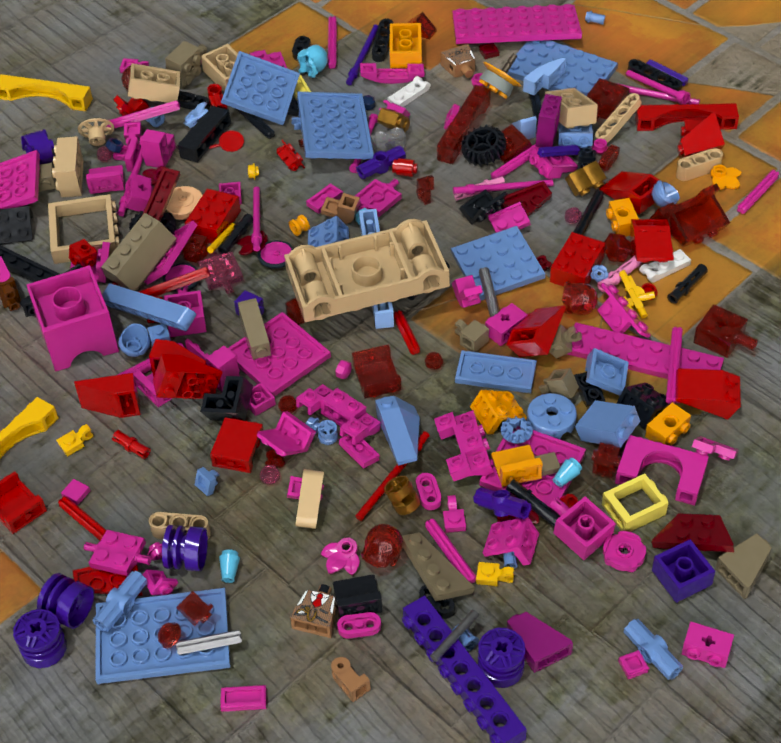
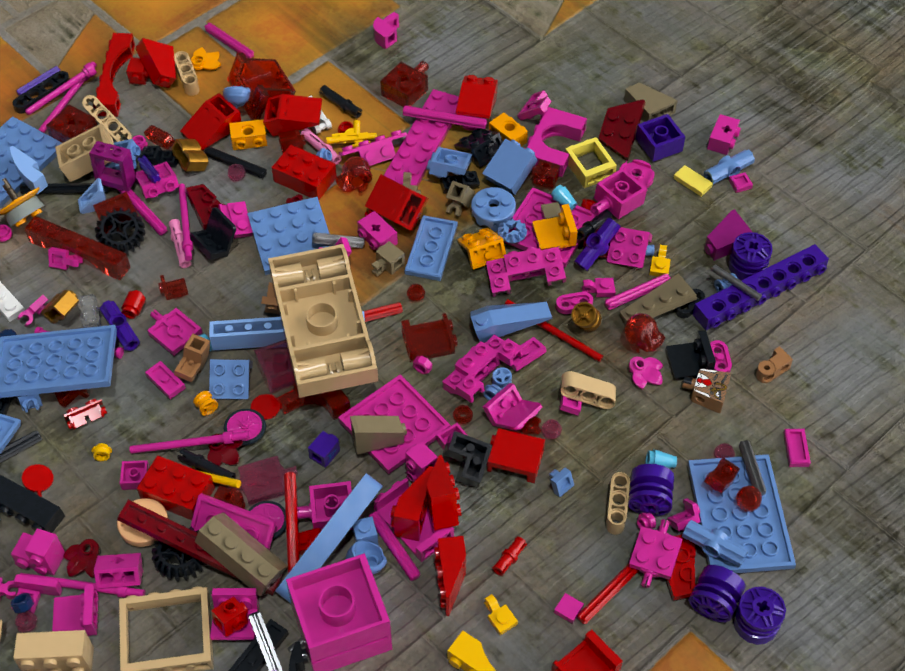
camera: 90 degrees left, 5 degrees up
none -> light yellow tile [673,165,713,197]
none -> clear pink plate [714,443,735,458]

